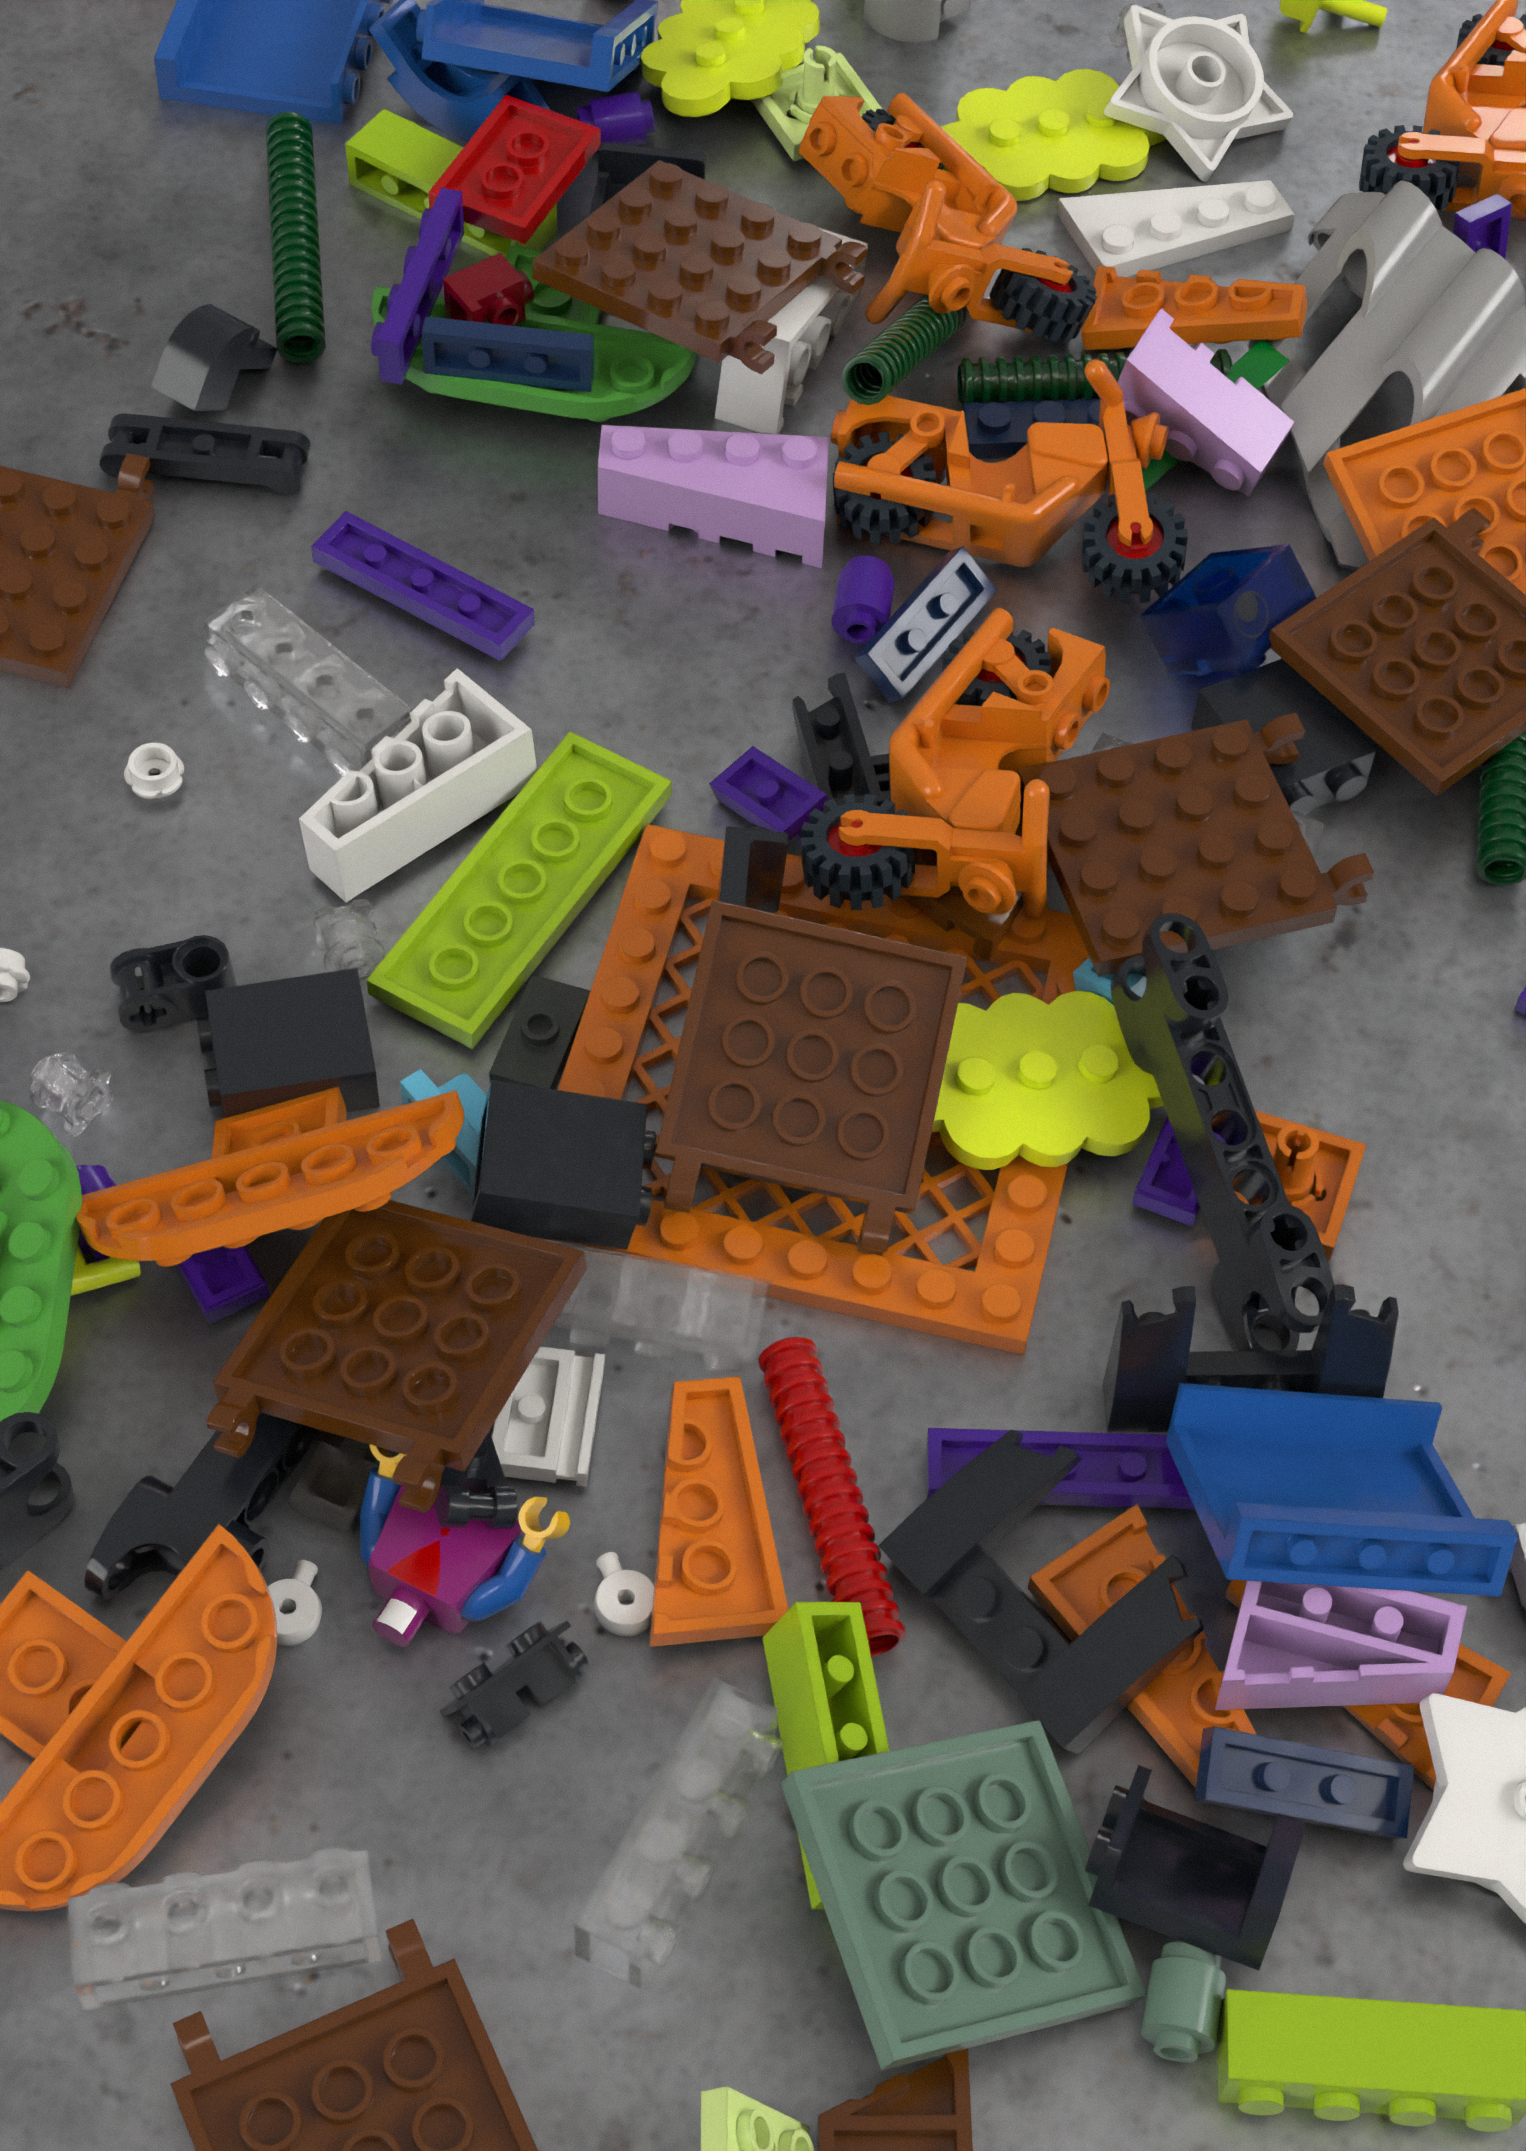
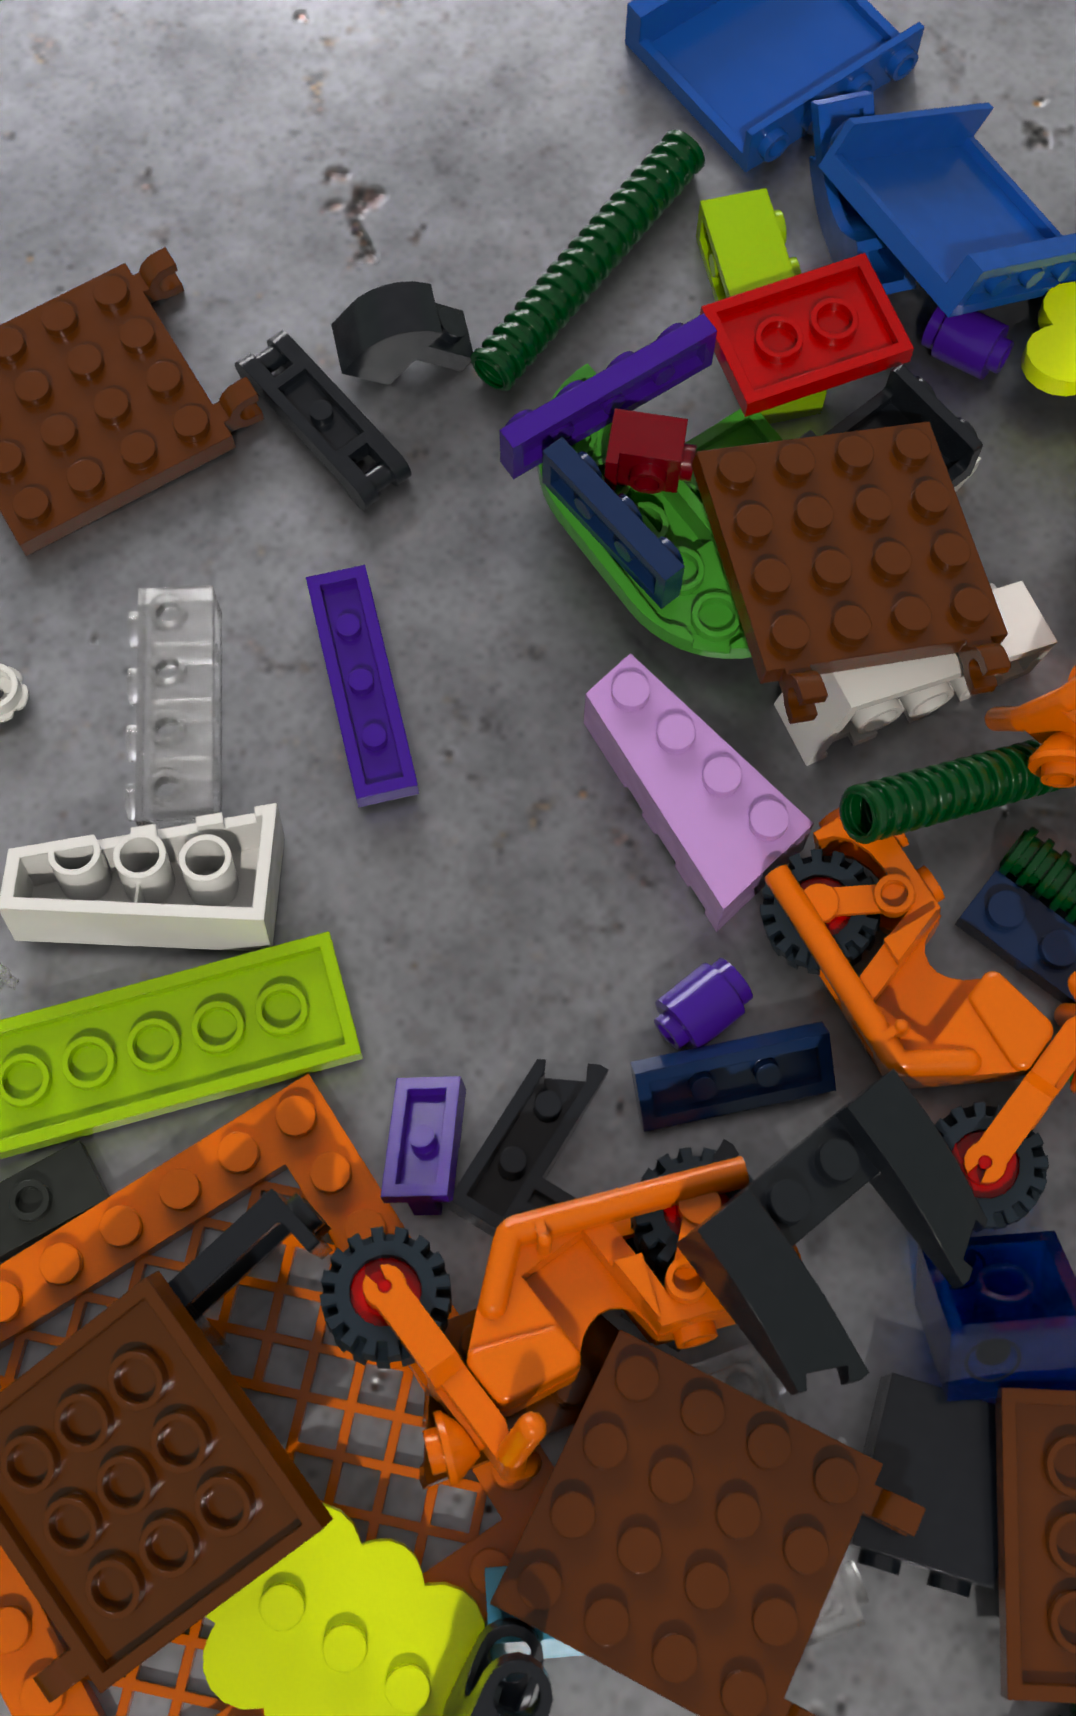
camera: 45 degrees right, 15 degrees up
none -> black wedge [676,1069,988,1396]

